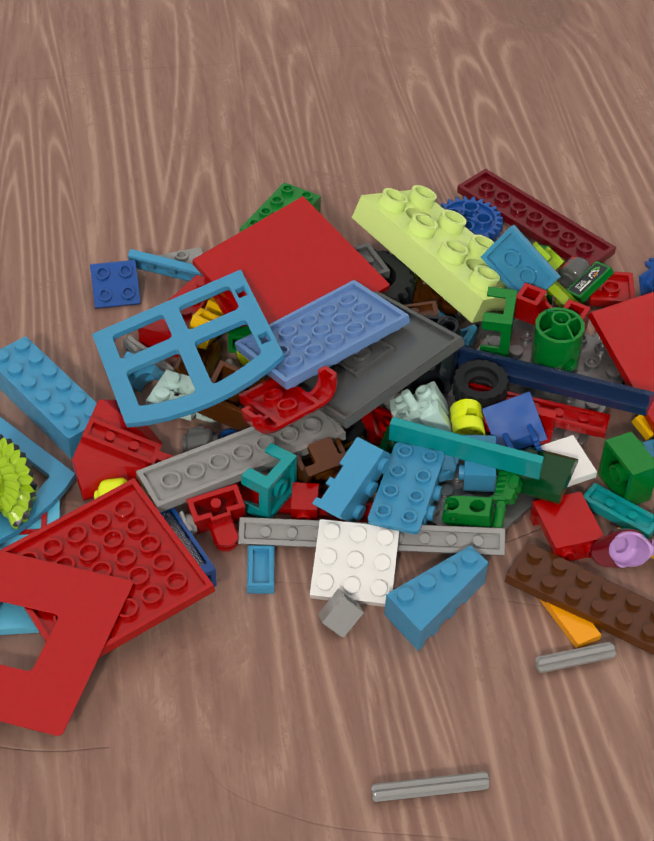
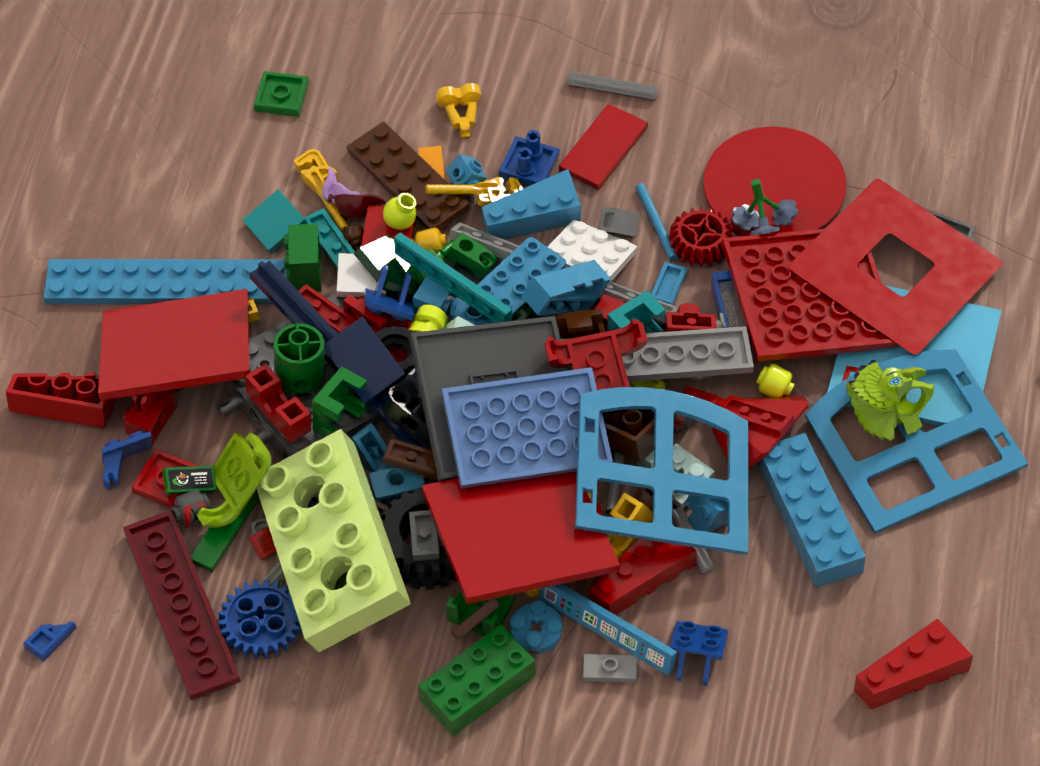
camera: 155 degrees left, 10 degrees up
dark azure plate [481,225,561,294] -> none
light grey axle [535,642,616,673] -> none
none -> blue tile [23,621,77,662]
none -> dark blue tile [324,317,407,405]
none -> reddish brown plate [343,226,364,251]
none -> neon yellow piece [383,193,416,230]
none -> yellow head [412,228,448,253]
none -> yellow piece [425,177,523,207]
none -> yellow piece [436,83,482,138]
none -> dark azure brick [445,154,487,185]
none -> blue plate [499,130,560,186]
none -> red tile [559,103,648,190]
none -> dark azure bar [636,183,678,261]
none -> red gear [669,206,734,267]
none -> red tile [703,126,846,236]
none -> sand blue plant [732,179,798,235]

